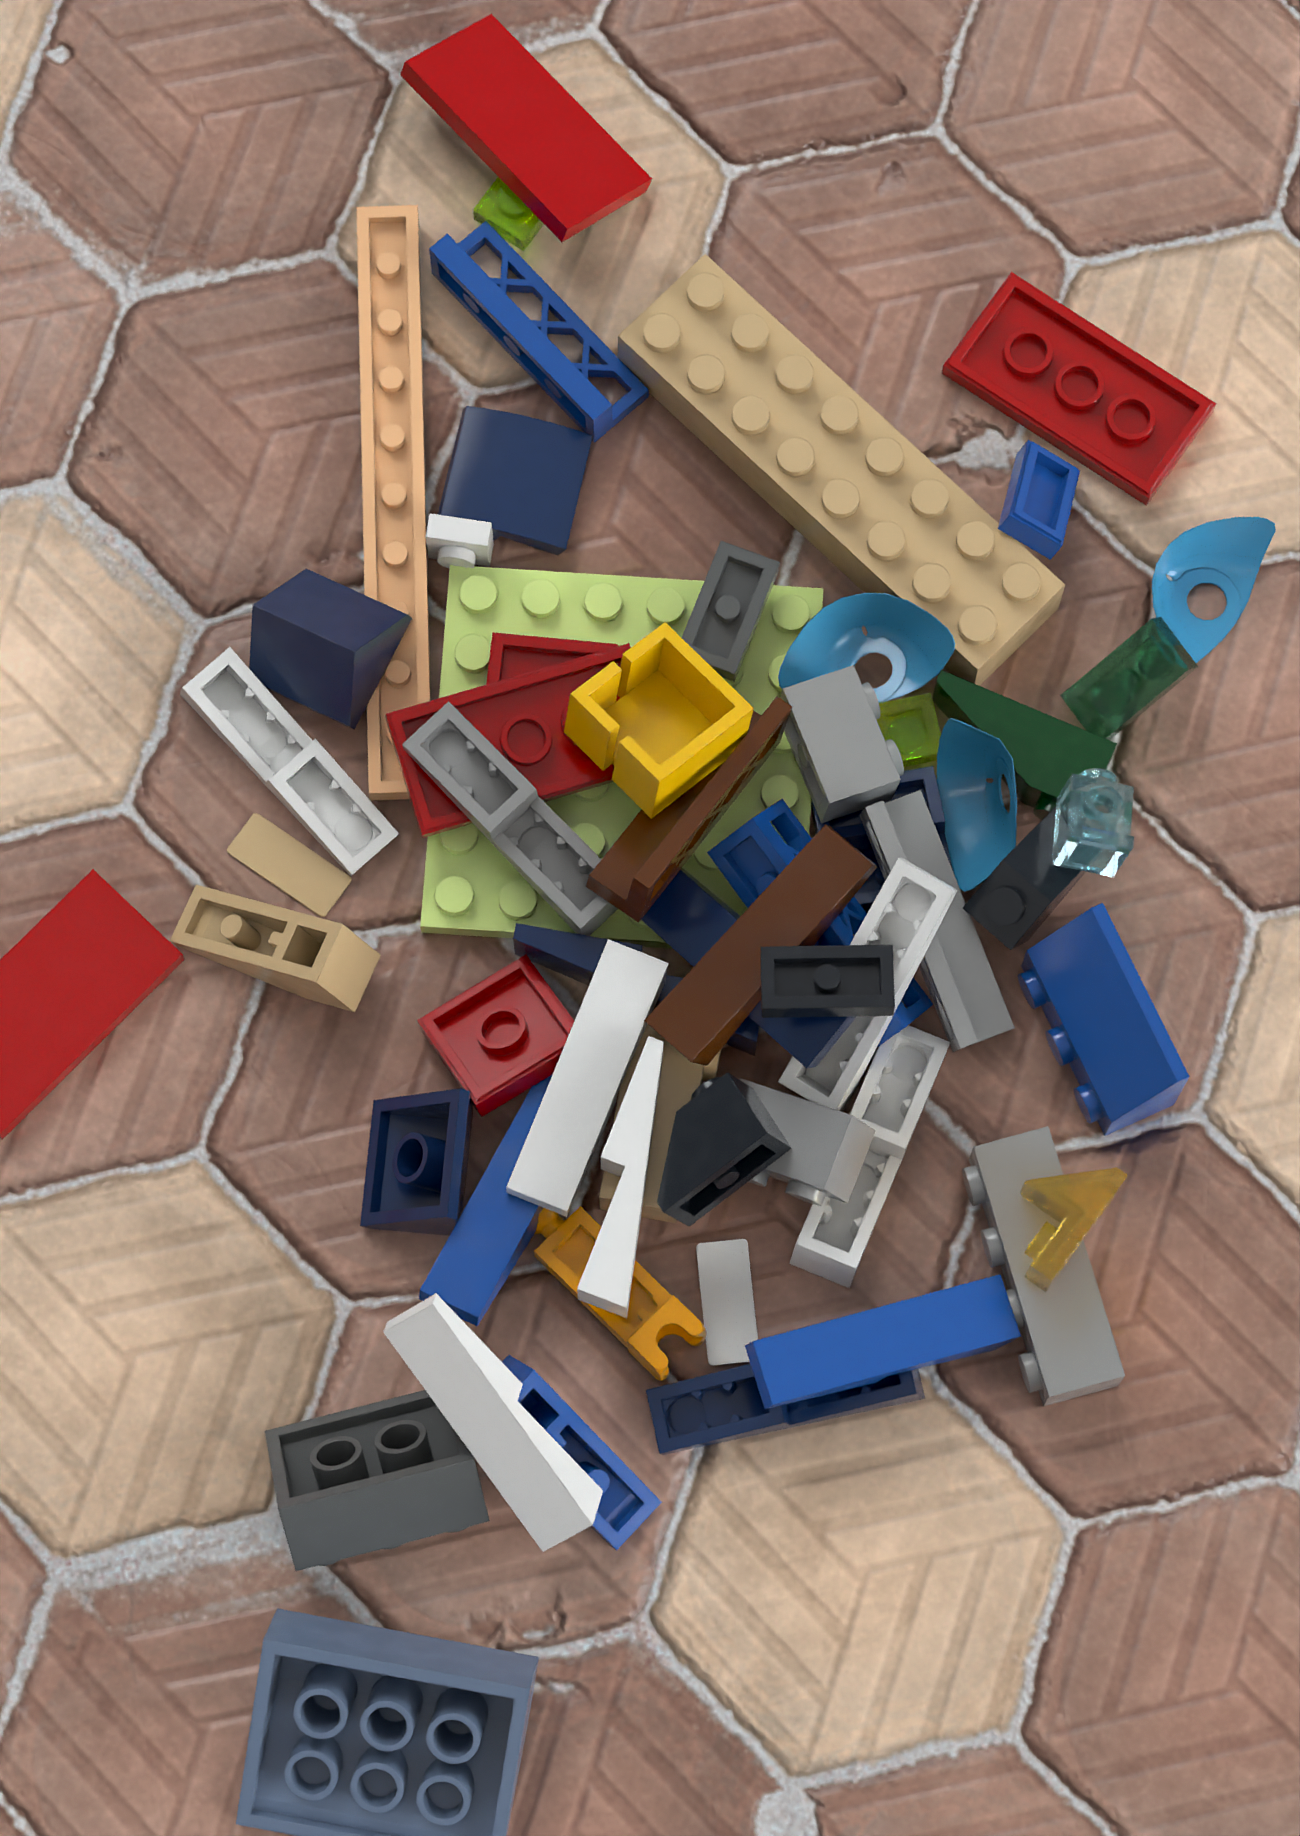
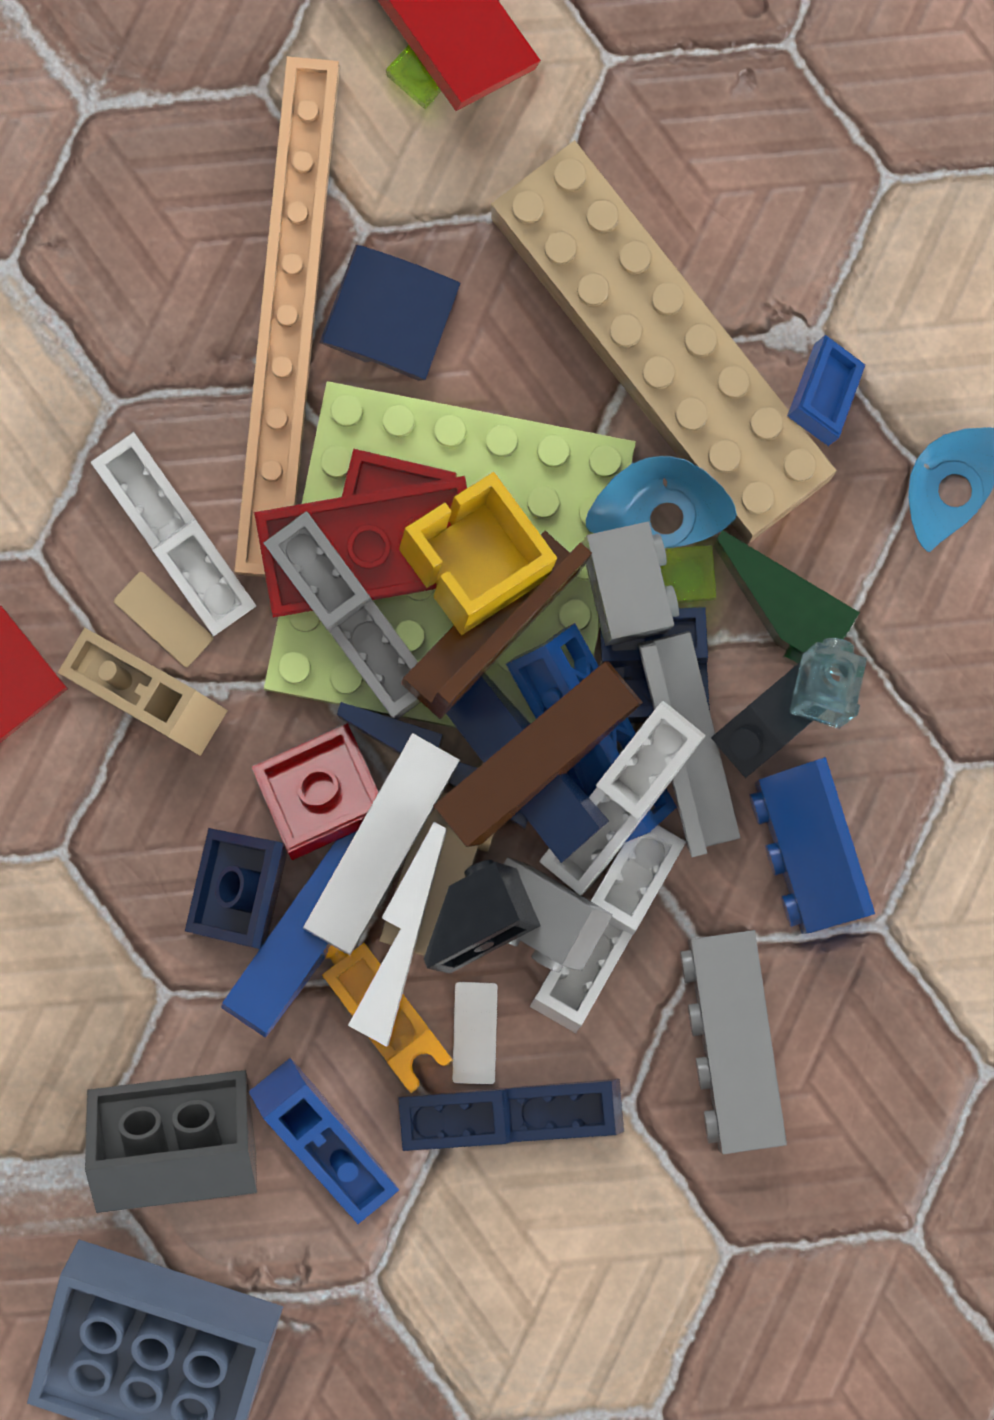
camera: 10 degrees right, 10 degrees up
dark blue slope [249,569,412,730] -> none
white slope [383,1294,603,1552] -> none
white plate [425,514,494,569] -> none
blue fence [429,221,649,443] -> none
dark grey plate [682,541,780,682] -> none
blue slope [745,1274,1021,1409] -> none
black plate [760,945,895,1018] -> none
dark azure piece [937,718,1017,892] -> none
red tile [942,272,1217,506] -> none
clear yellow slope [1020,1167,1128,1292] -> none
clear green plate [1060,616,1198,740] -> none

